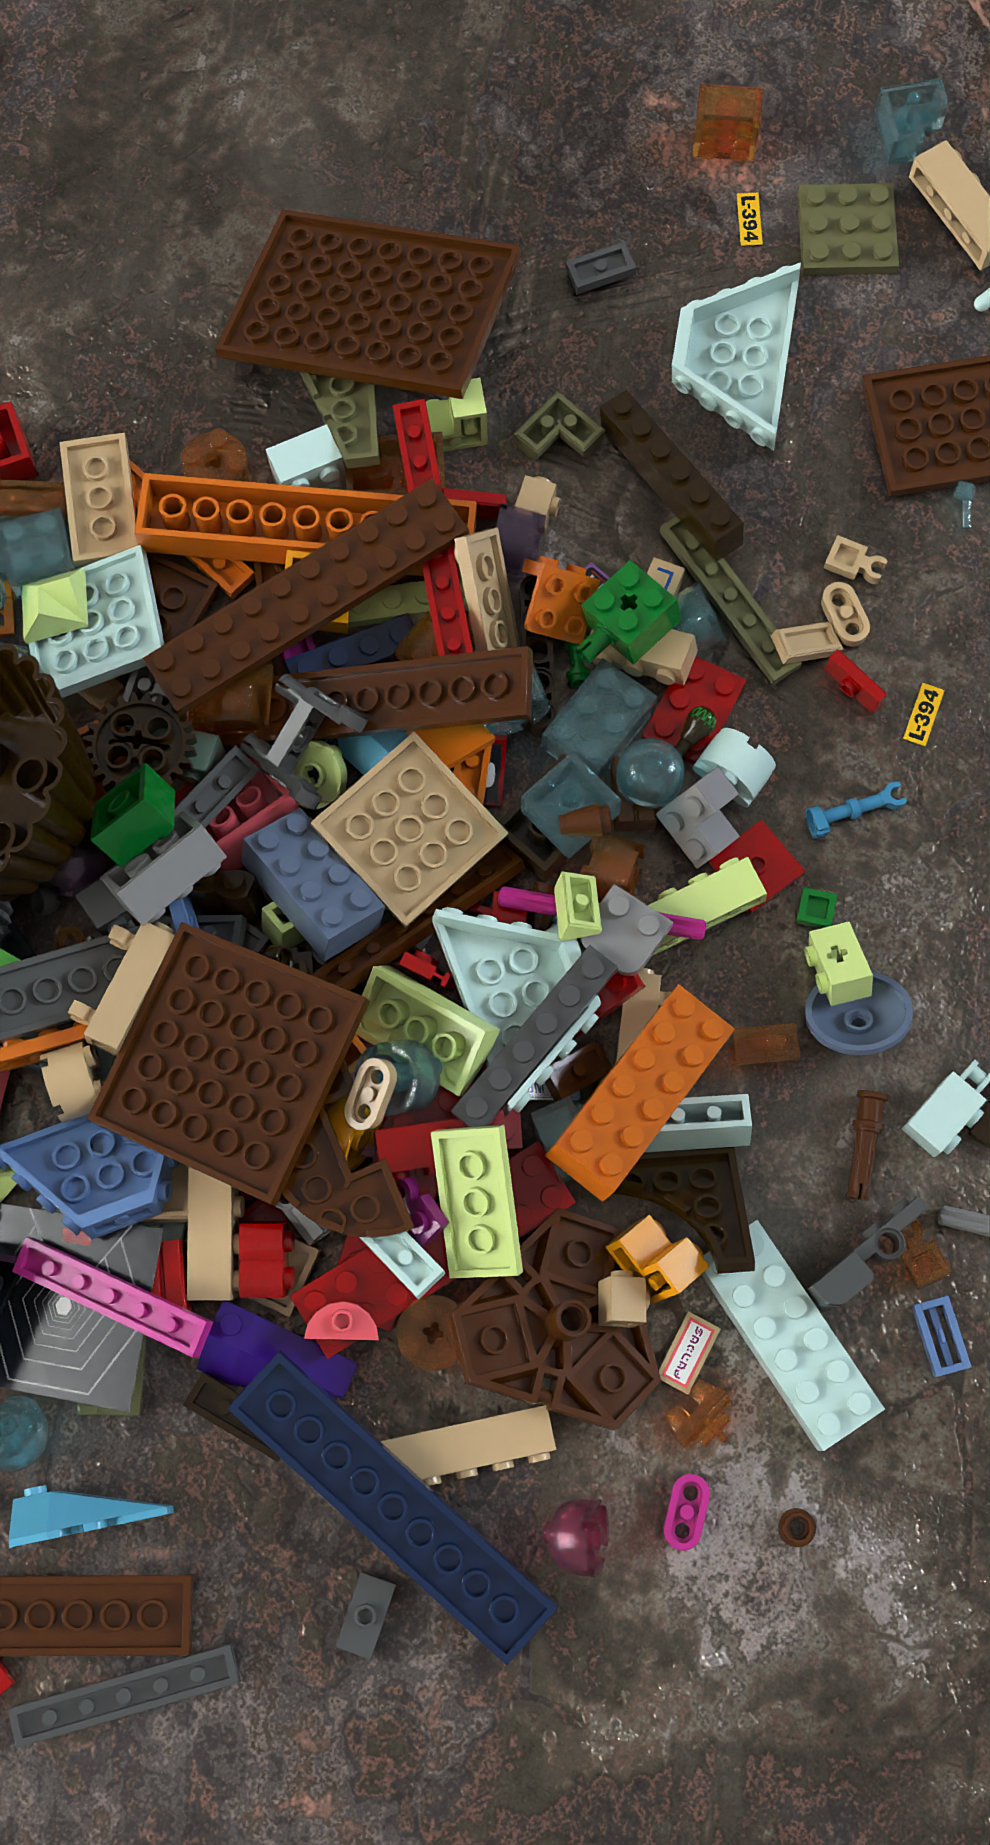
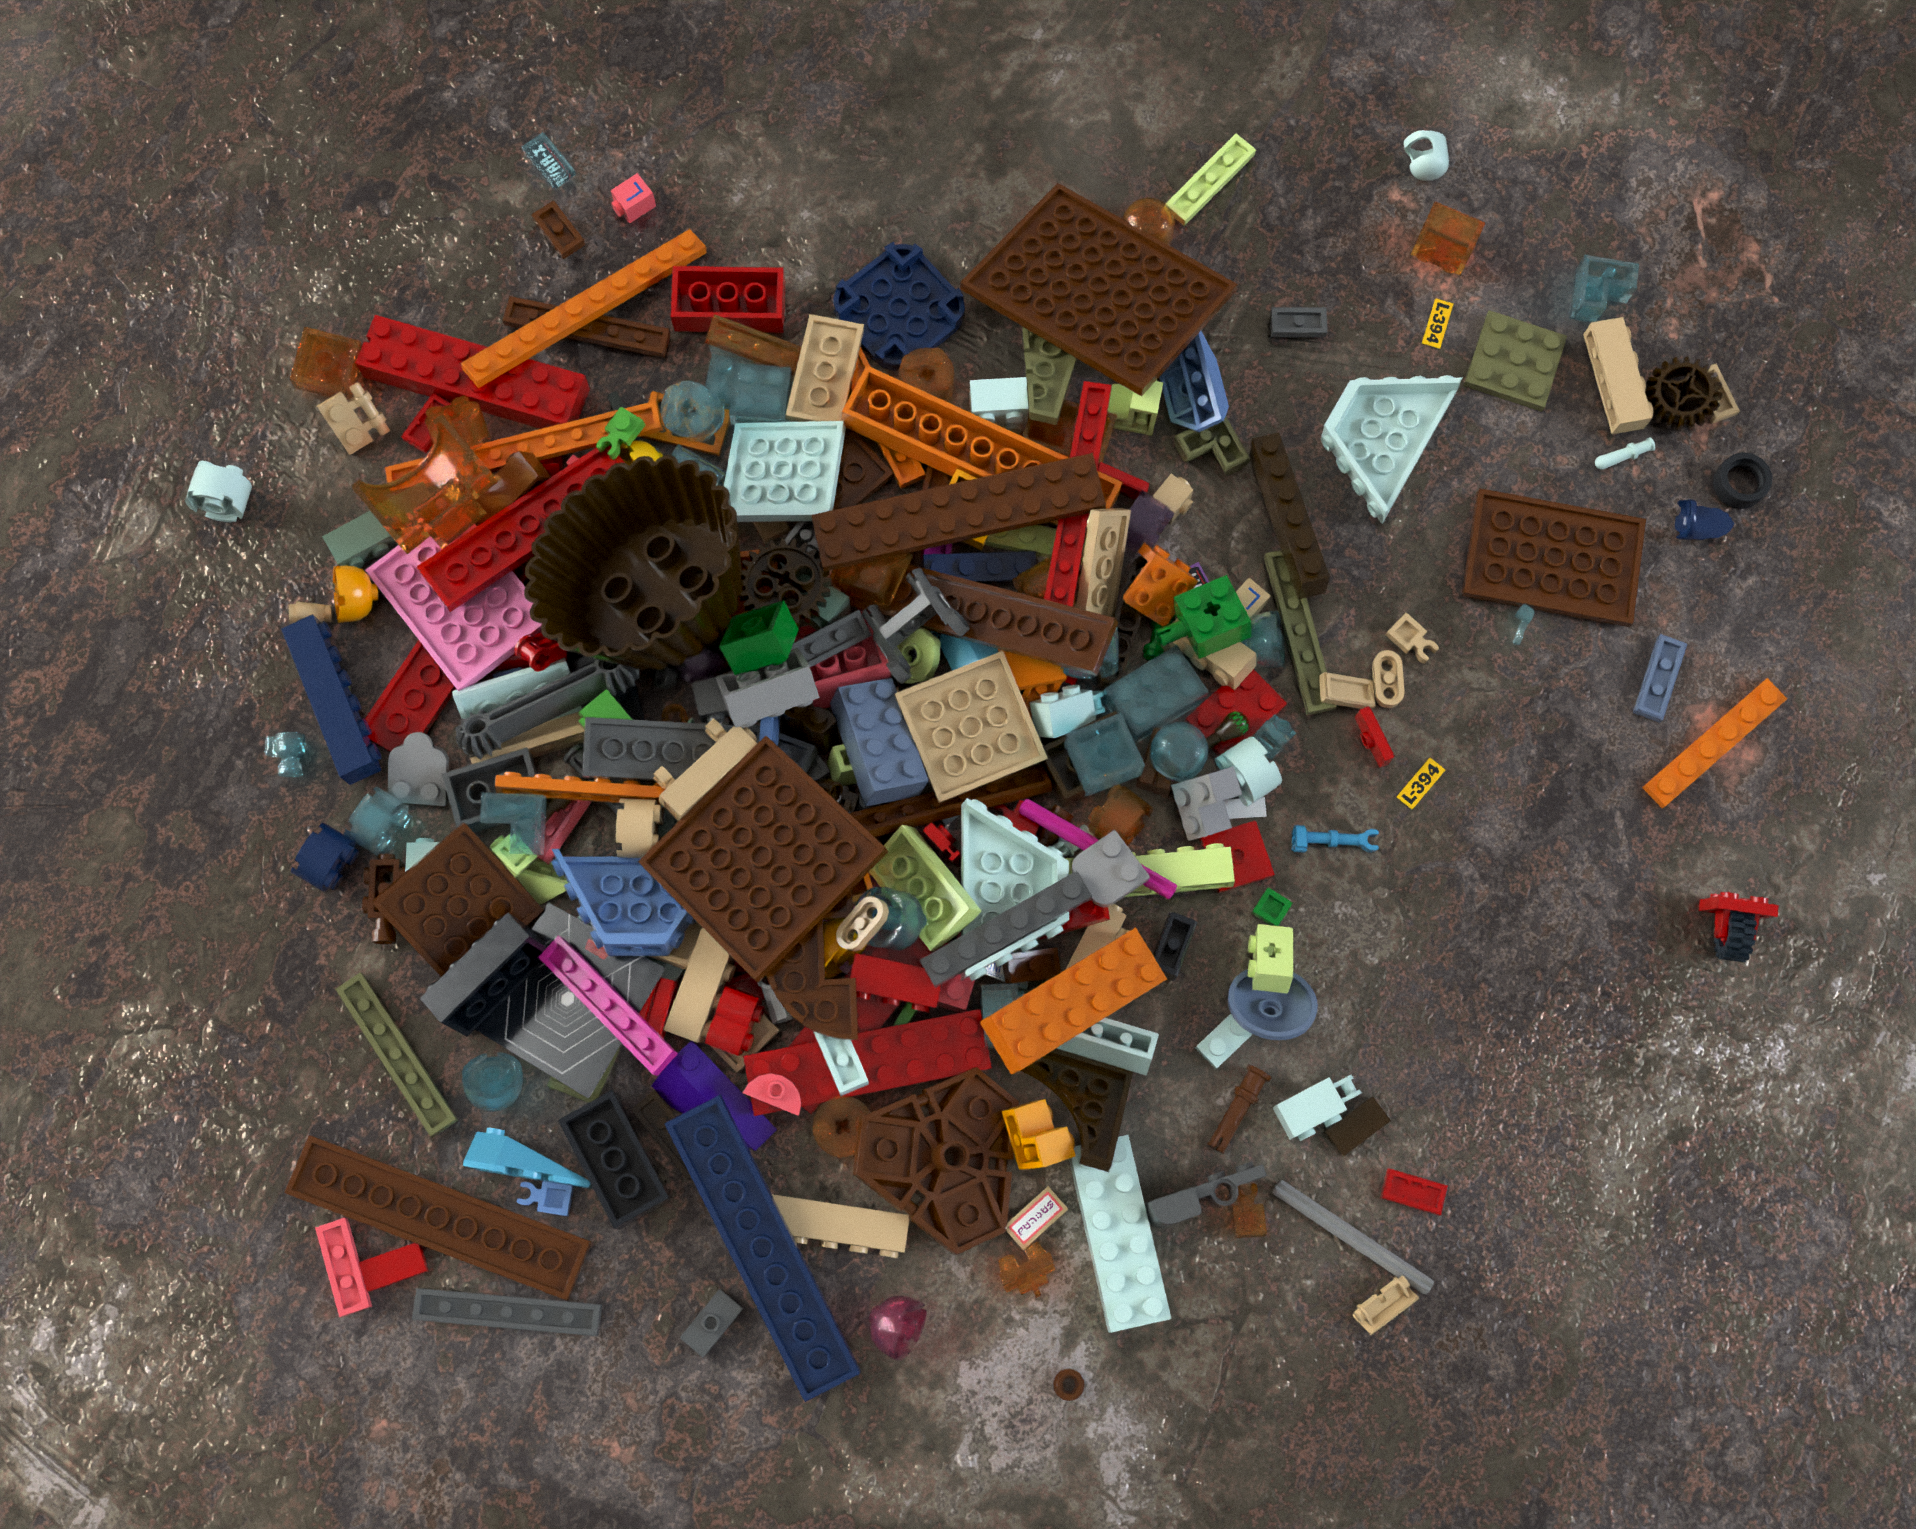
camera: 15 degrees right, 0 degrees up
yellowish green slope [22,568,88,644] -> none
magenta plate [398,1177,450,1247] -> none
yellowish green plate [431,1125,523,1278] -> none
yellowish green slope [554,871,602,941] -> none
reddish brown cone [559,802,613,837] -> none
tan brick [598,1270,650,1328] -> none
dark pink plate [663,1474,710,1551] -> none
clear orange hips [732,1023,801,1065] -> none
medium blue tile [911,1296,972,1377] -> none
none -> medium blue plate [517,1181,575,1217]
none -> black brick [558,1090,673,1230]
none -> dark blue tile [833,242,965,371]
none -> light aqua brick [1030,685,1105,738]
none -> clear orange cylinder [1122,197,1175,245]
none -> black brick [1153,912,1198,981]
none -> medium blue wedge [1159,331,1229,432]
none -> yellowish green plate [1164,134,1256,226]
none -> light aqua plate [1195,1014,1252,1069]
none -> white sticker [1224,797,1267,819]
none -> clear light blue brick [1253,715,1296,760]
none -> light aqua helmet [1404,130,1449,181]

